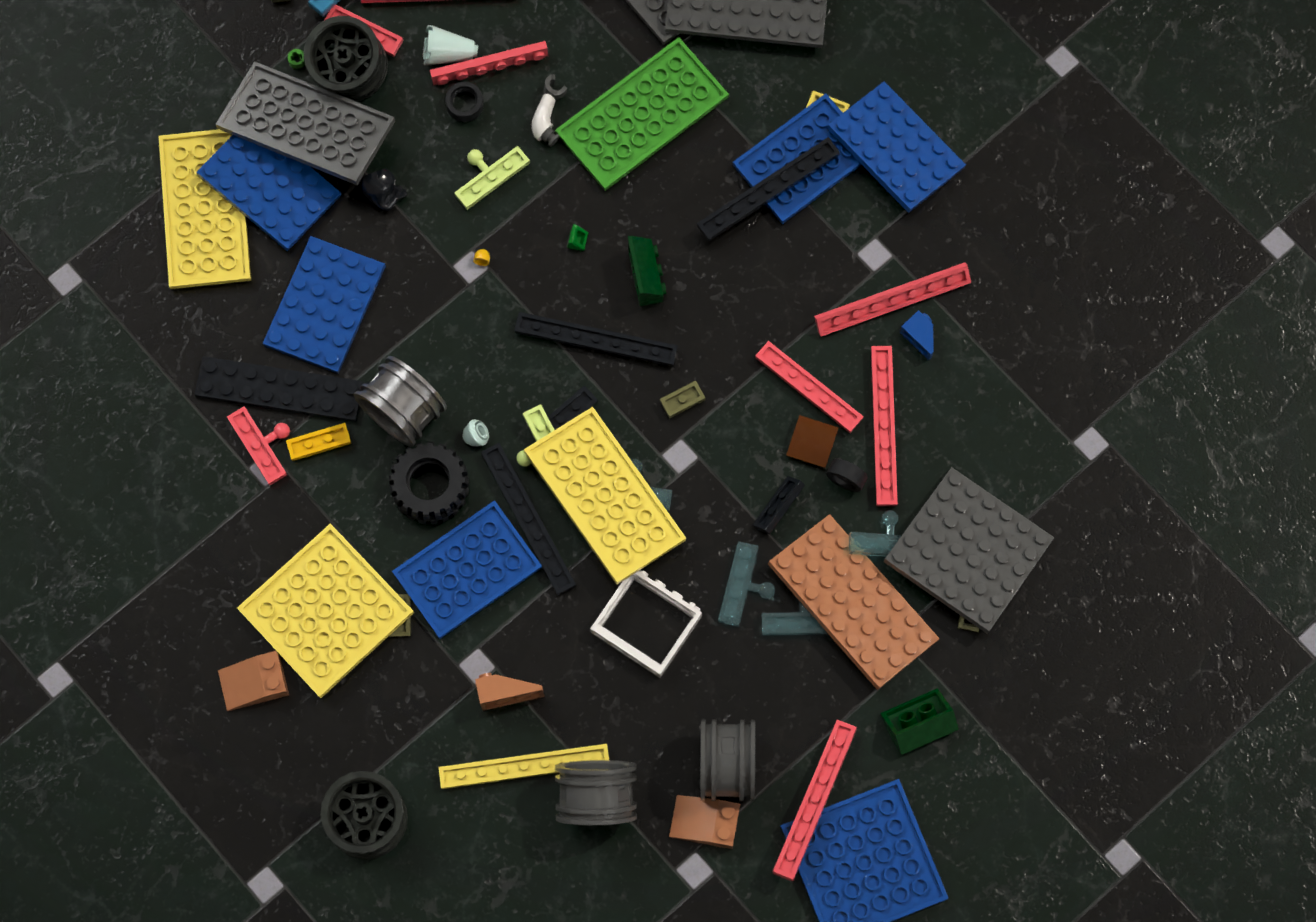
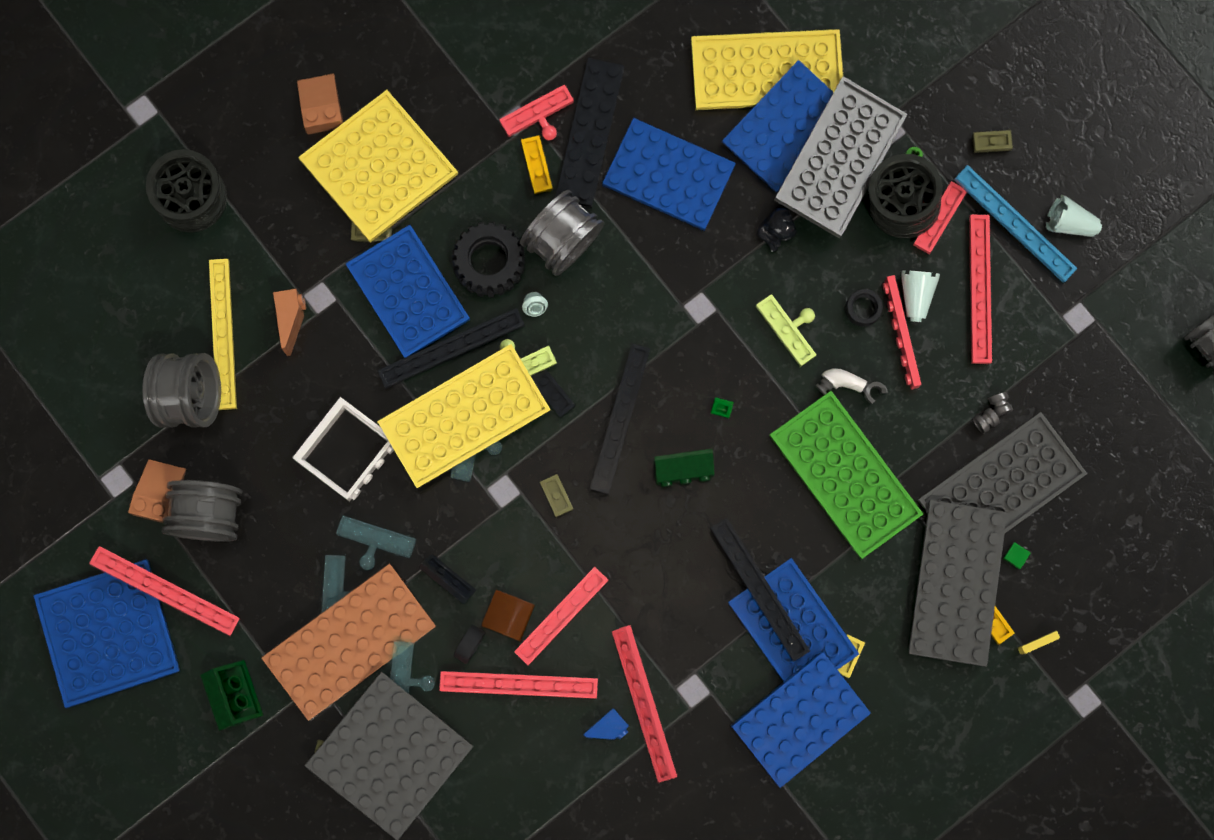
camera: 90 degrees right, 5 degrees up
yellow hinge [473,249,490,266] -> none

